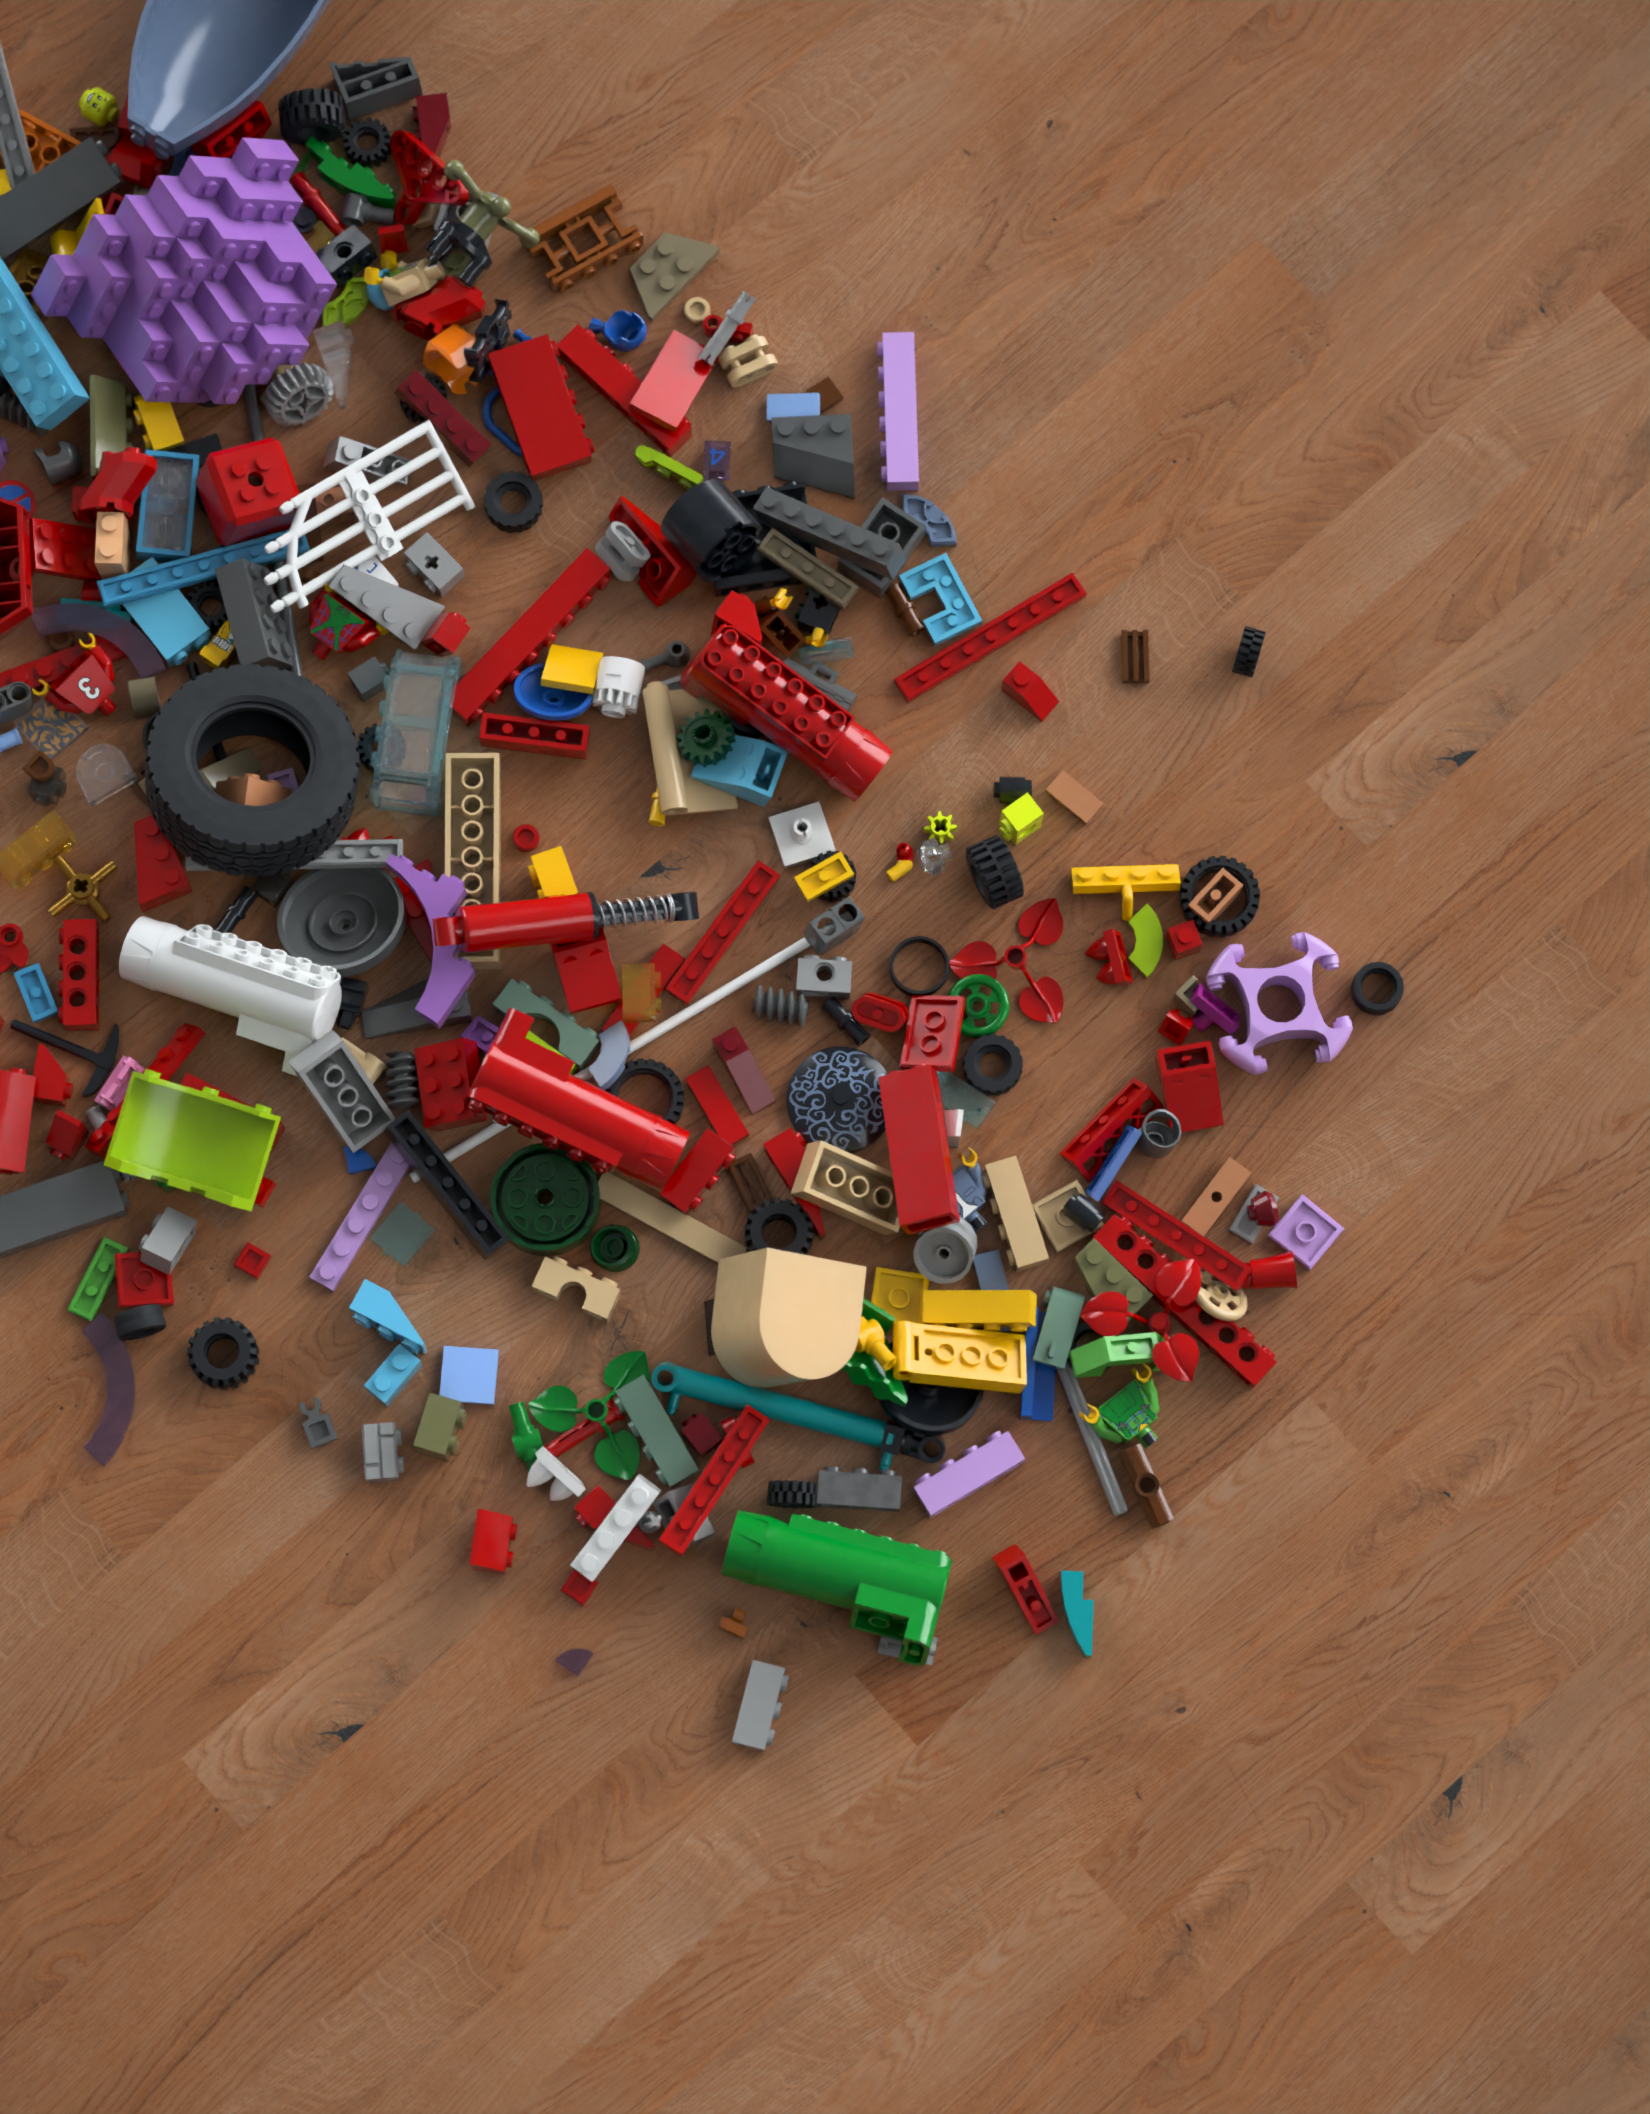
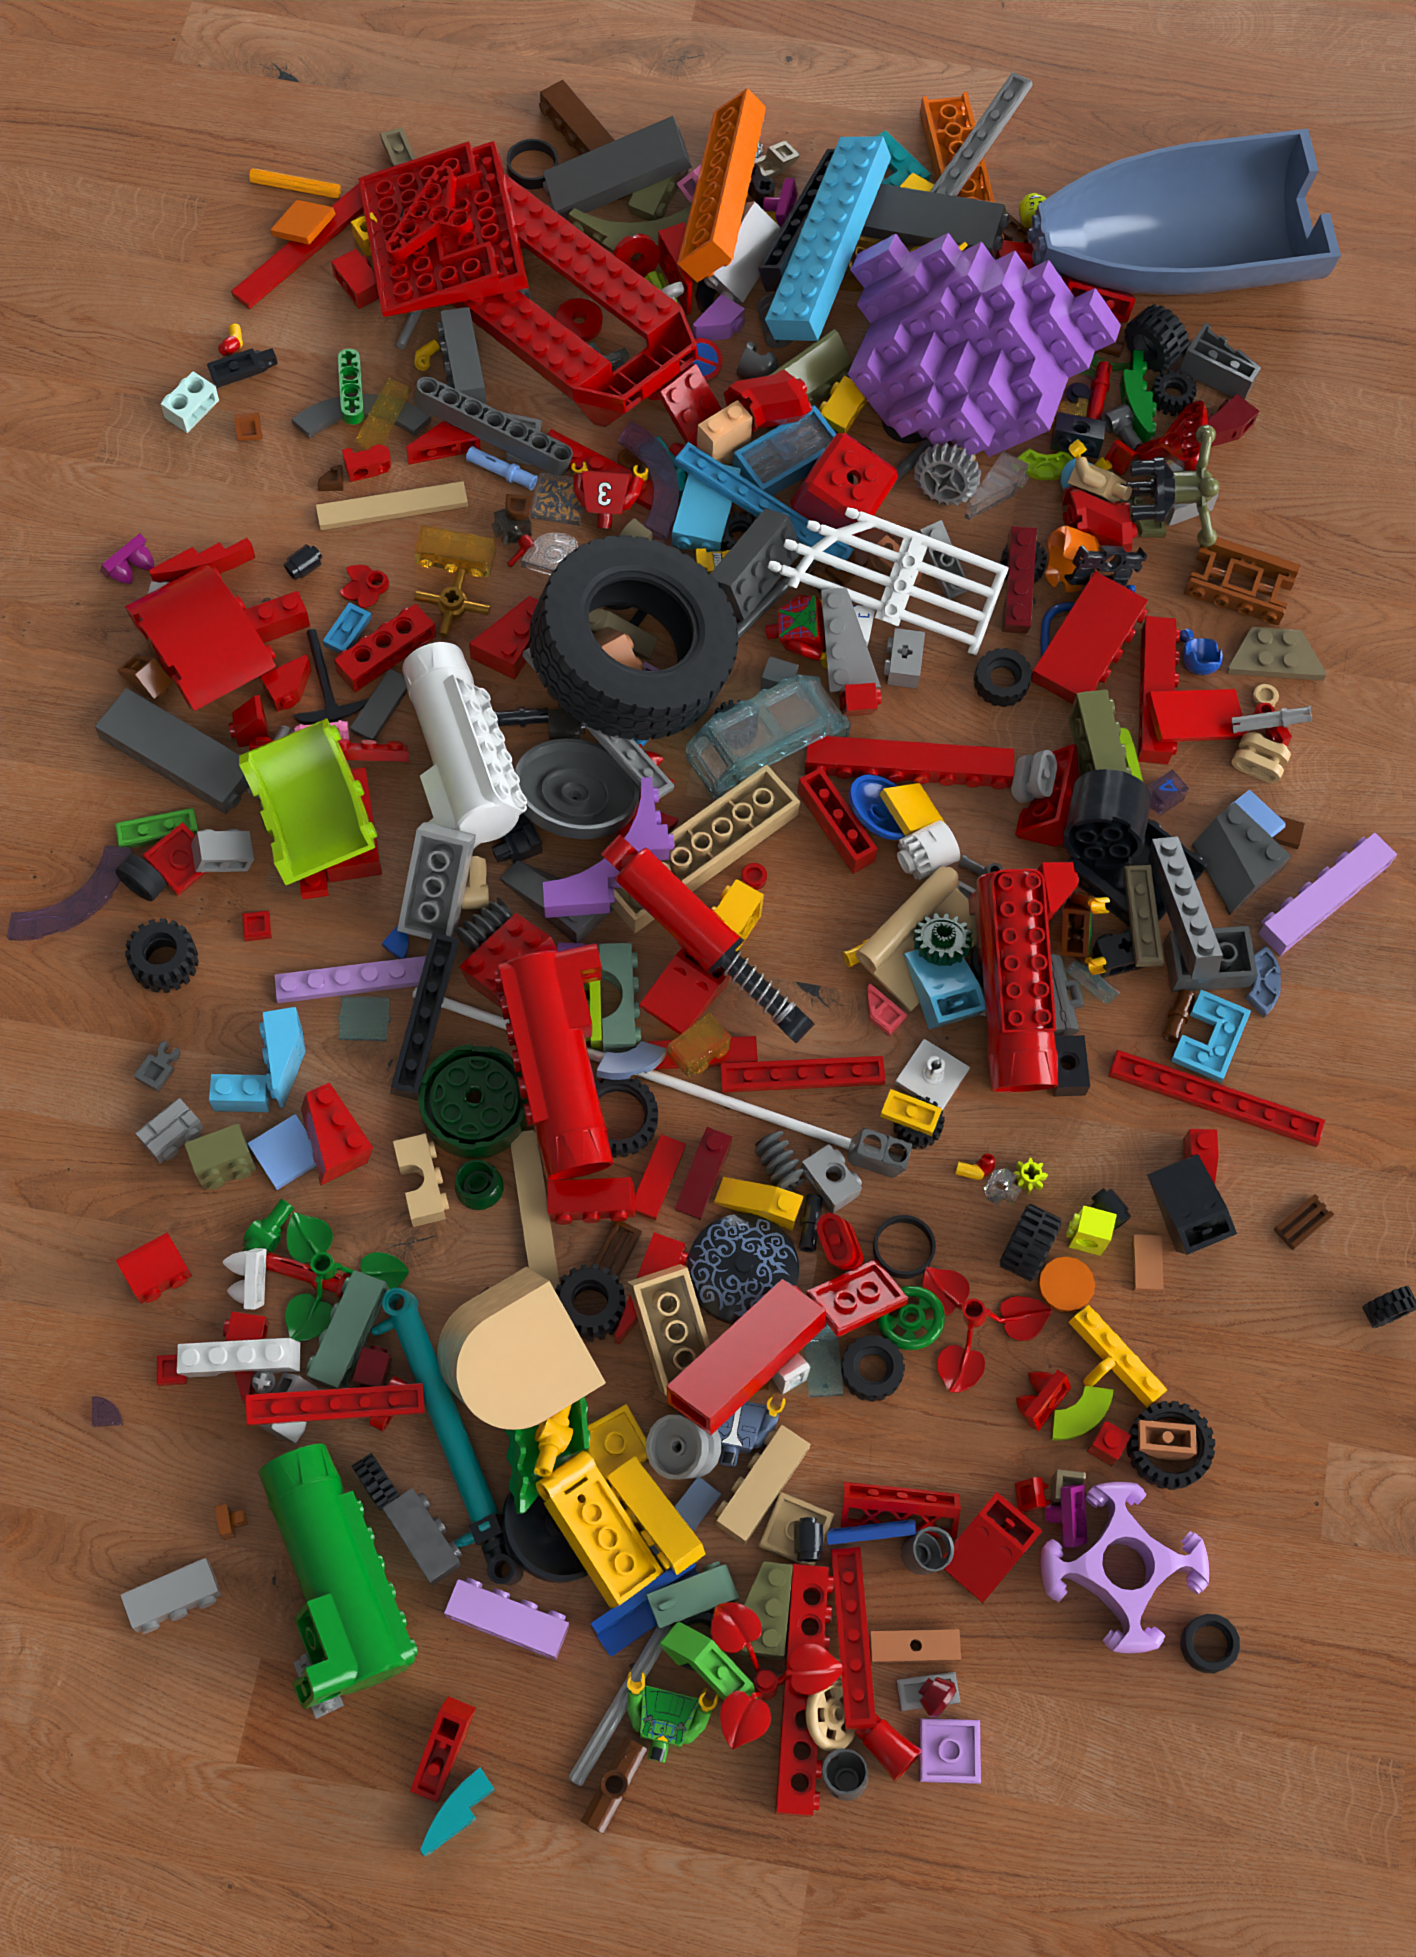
camera: 50 degrees right, 10 degrees down
none -> red wedge [301,1082,373,1186]
none -> dark grey tile [350,668,408,741]
none -> red hand [507,534,535,567]
none -> yellow slope [714,1177,803,1231]
none -> dark grey helmet [822,1748,869,1801]
none -> coral tile [867,983,908,1037]
none -> orange tile [1039,1256,1095,1313]
none -> black brick [1053,1035,1090,1097]
none -> olive brick [1068,689,1132,775]
none -> black slope [1147,1154,1237,1255]

